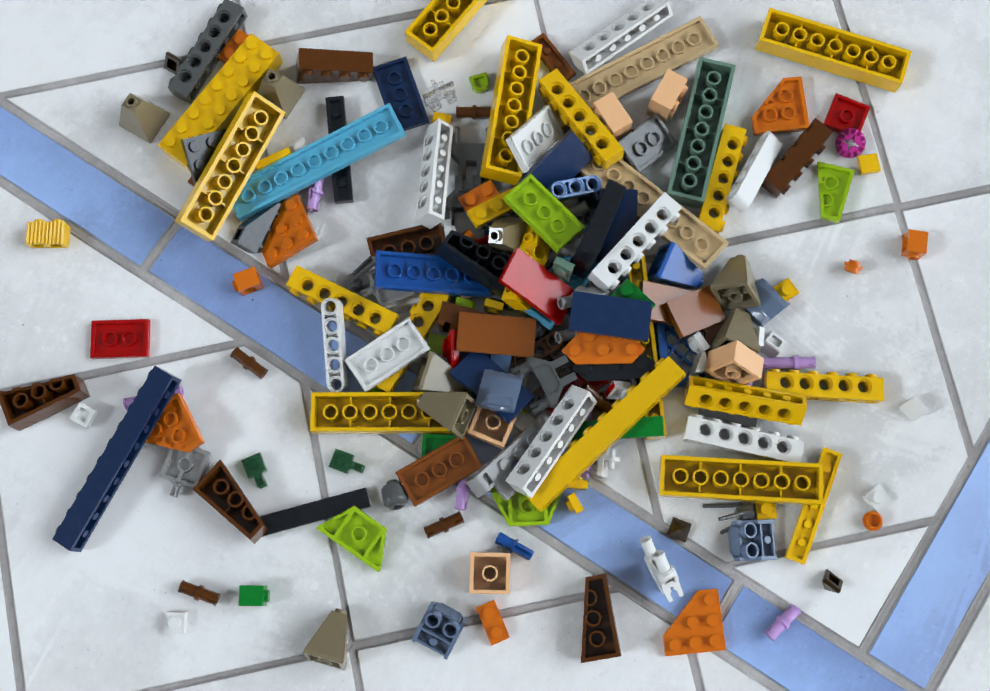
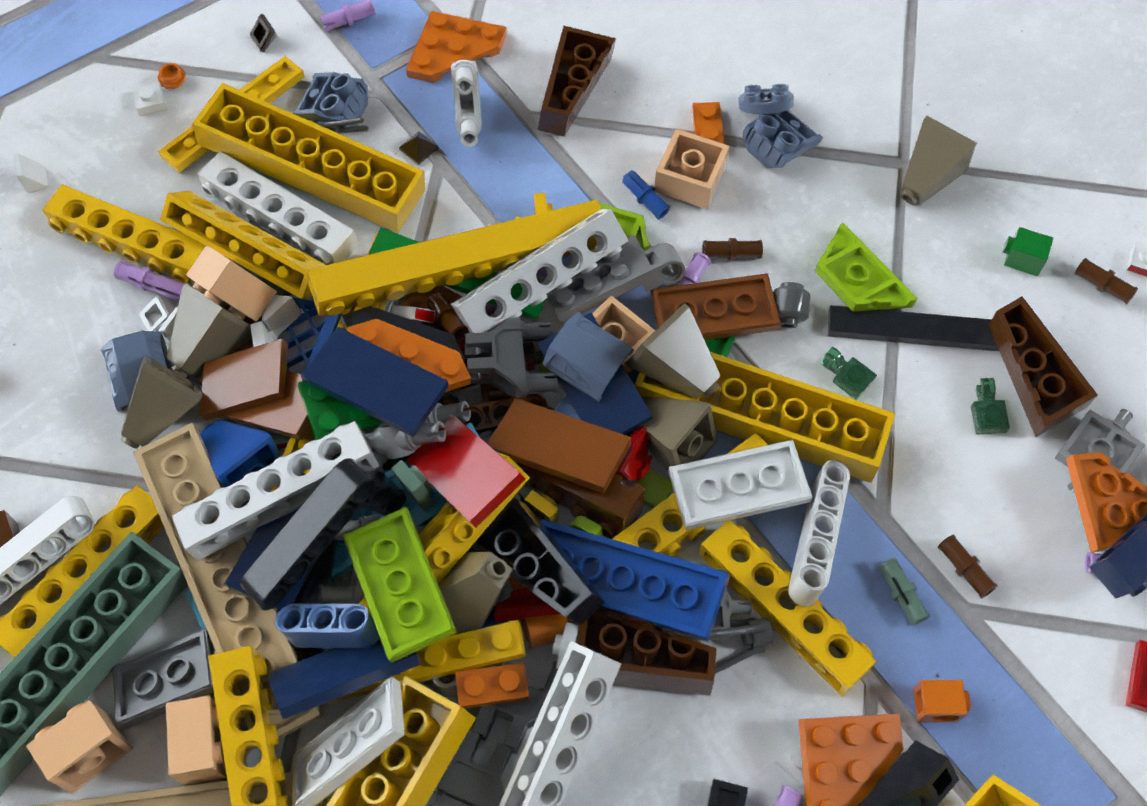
camera: 160 degrees left, 15 degrees down
yellow plate [773,278,800,302] -> none
none -> sand blue tile [738,84,794,114]
none -> sand green pin [878,558,930,626]

